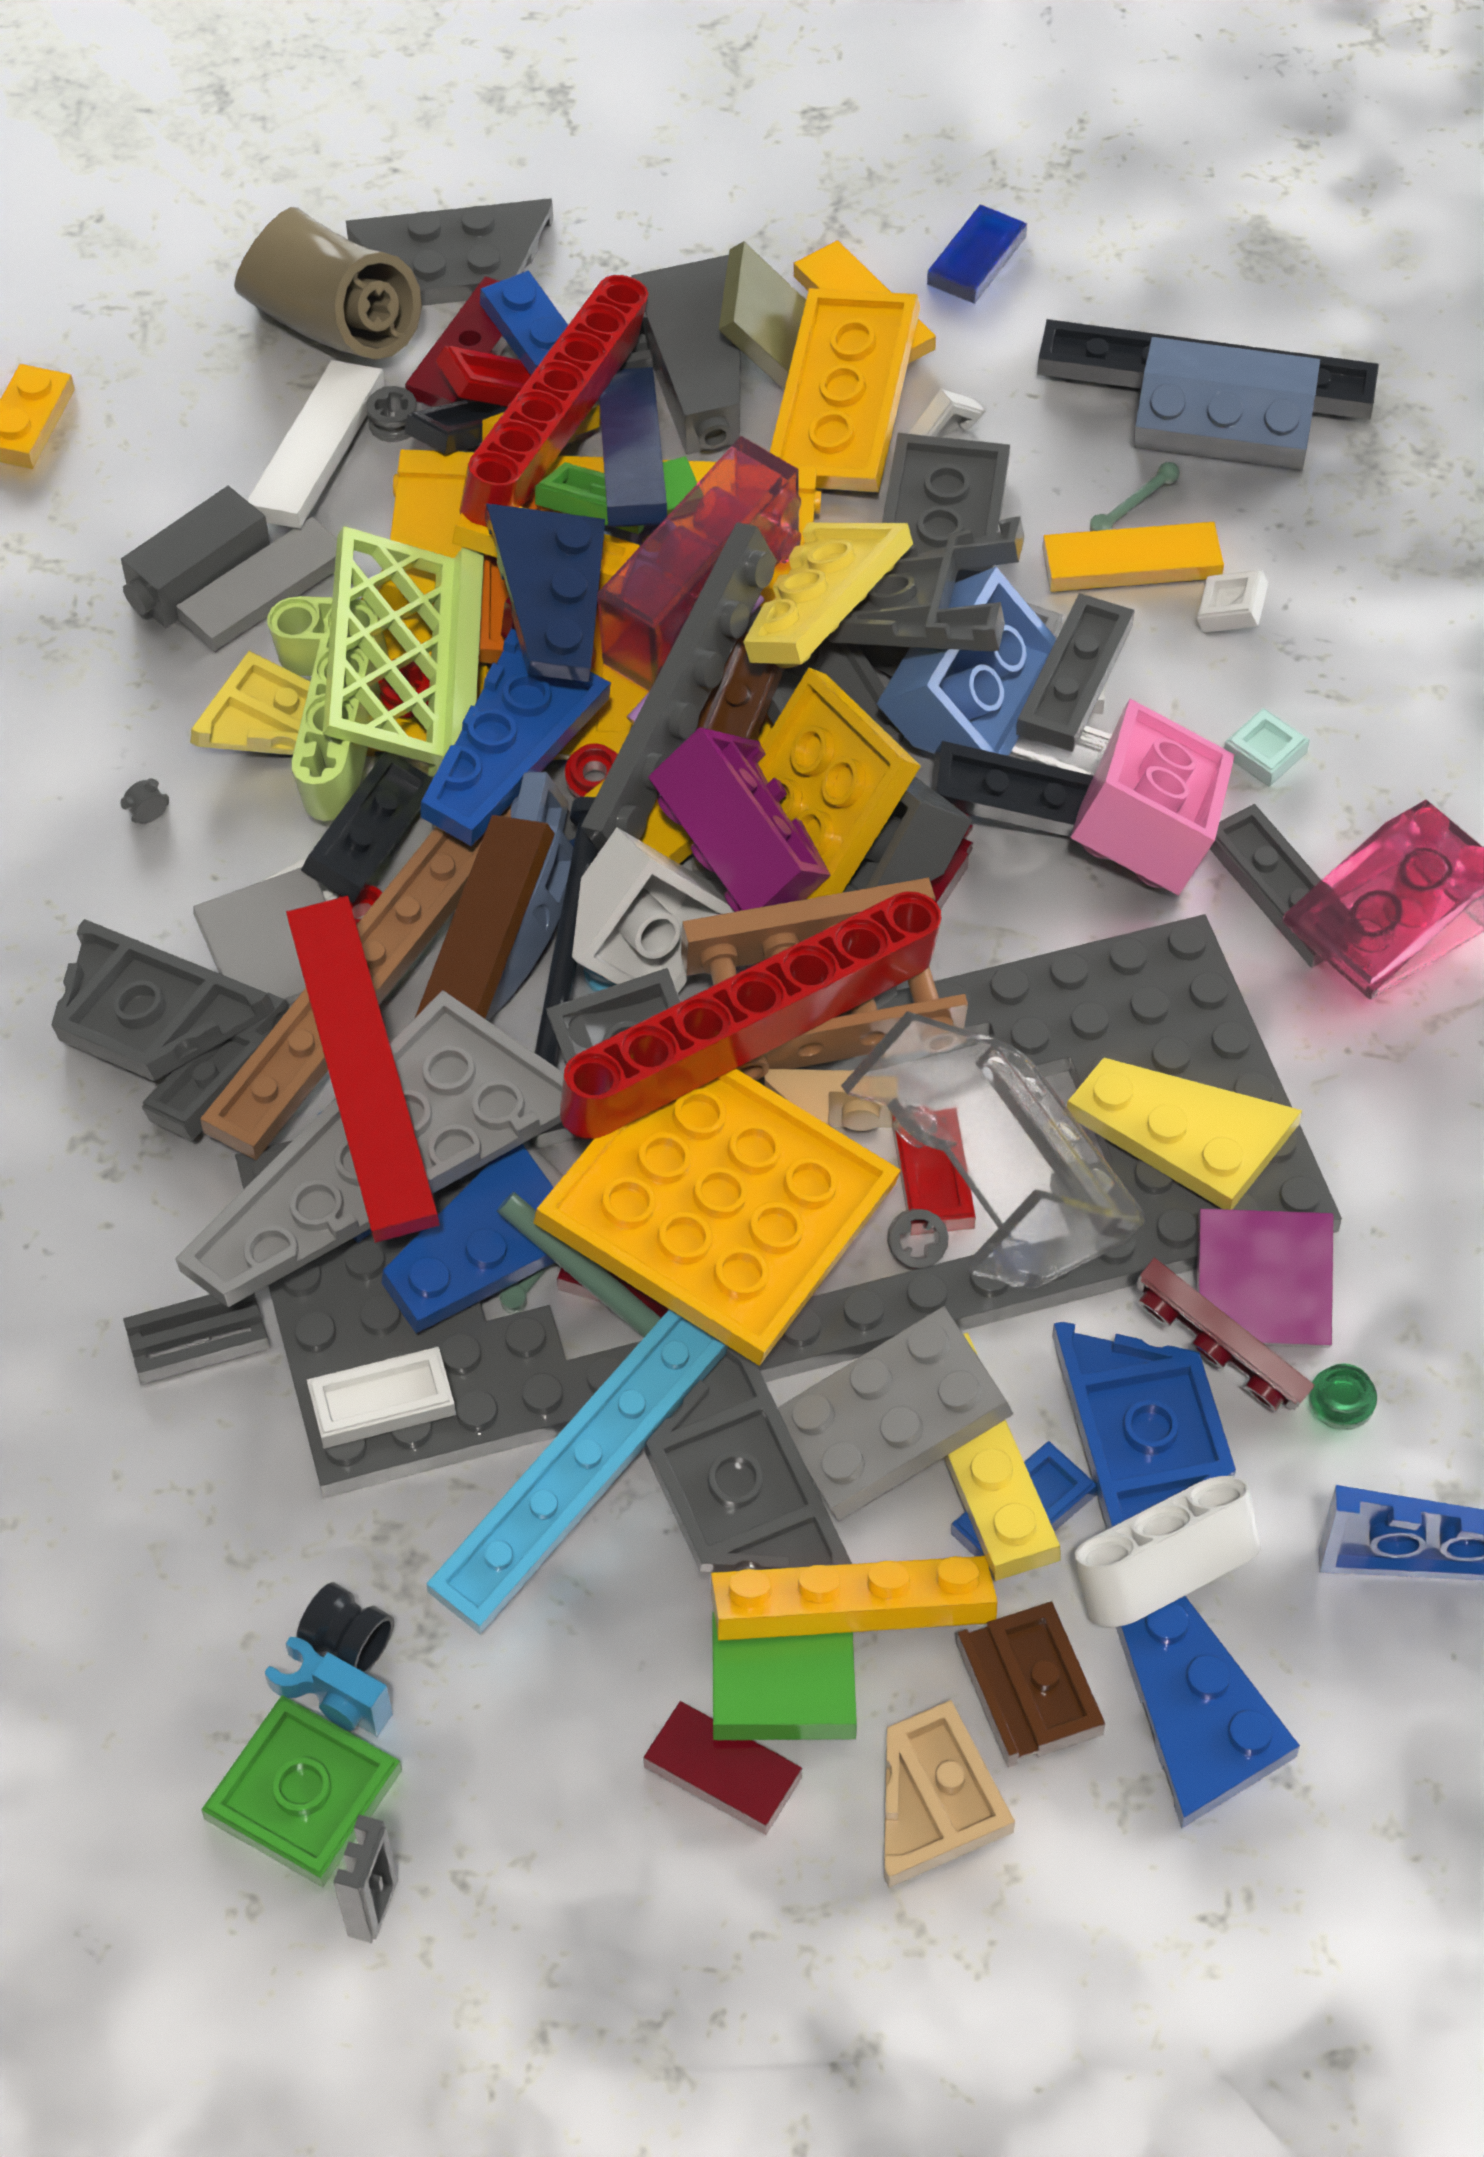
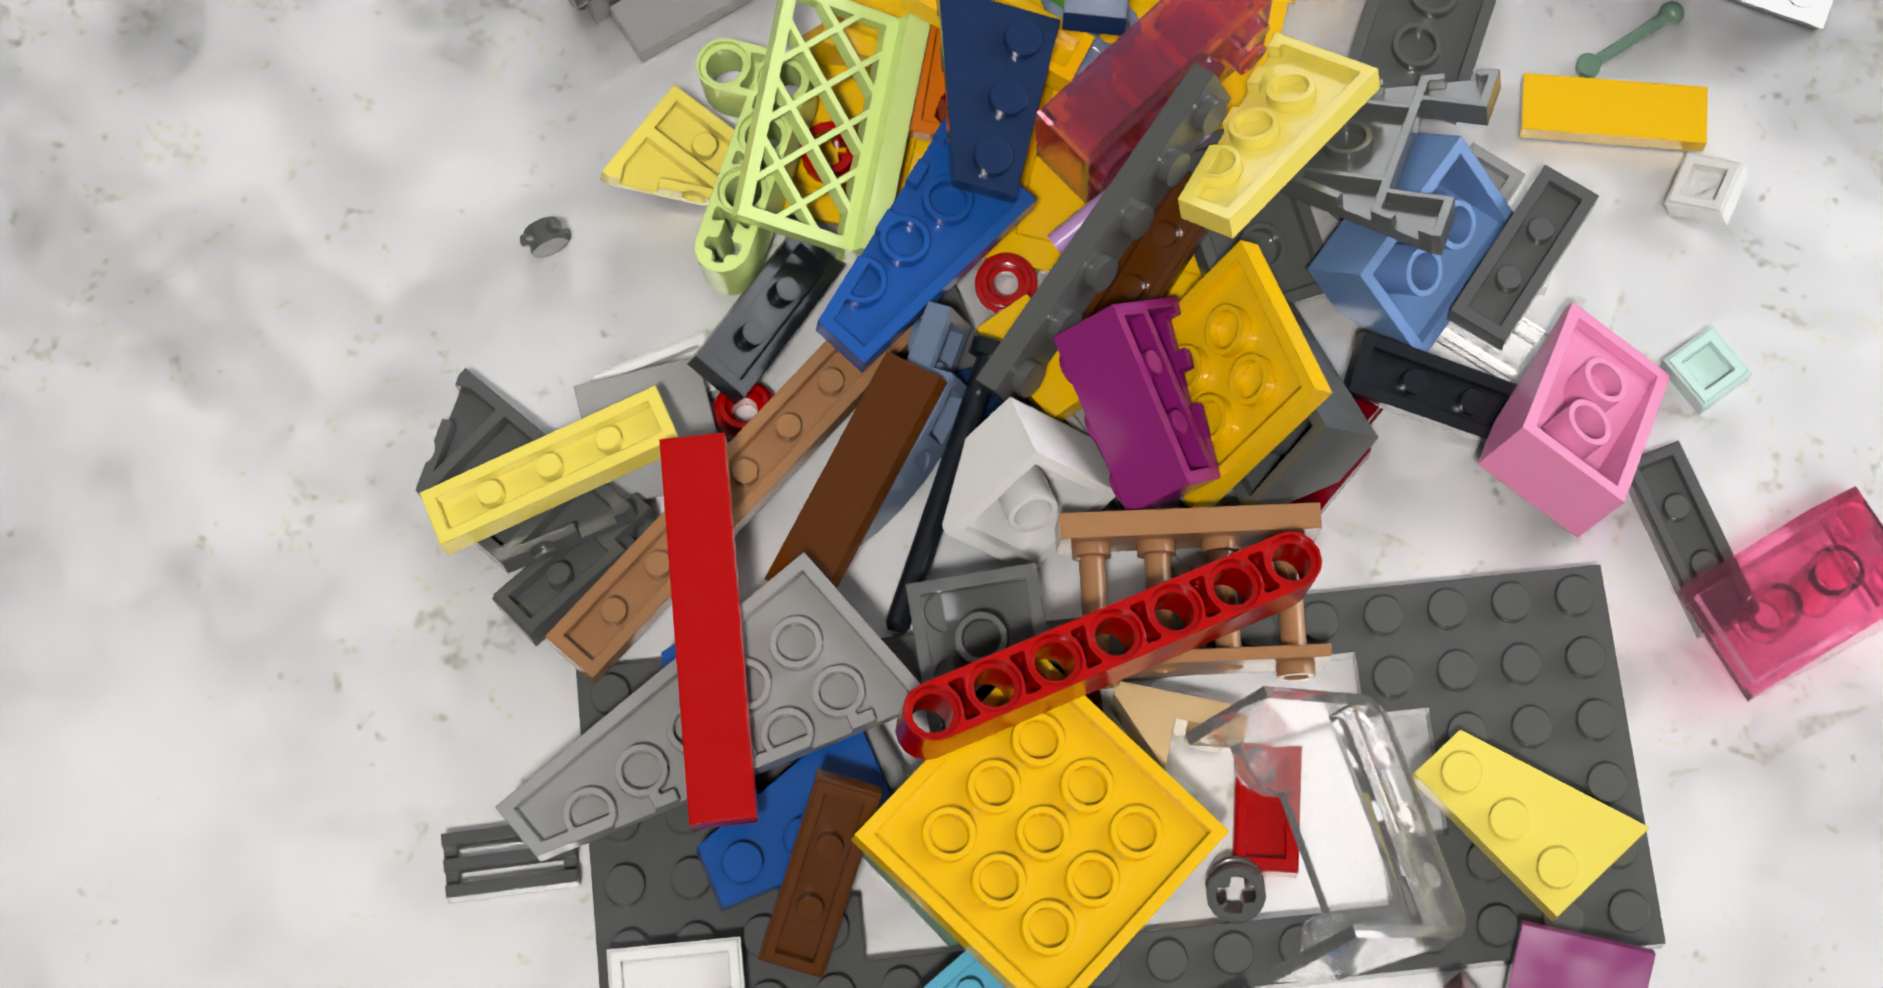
camera: 10 degrees right, 15 degrees up
none -> light yellow plate [420,386,679,556]
none -> reddish brown tile [758,768,882,978]

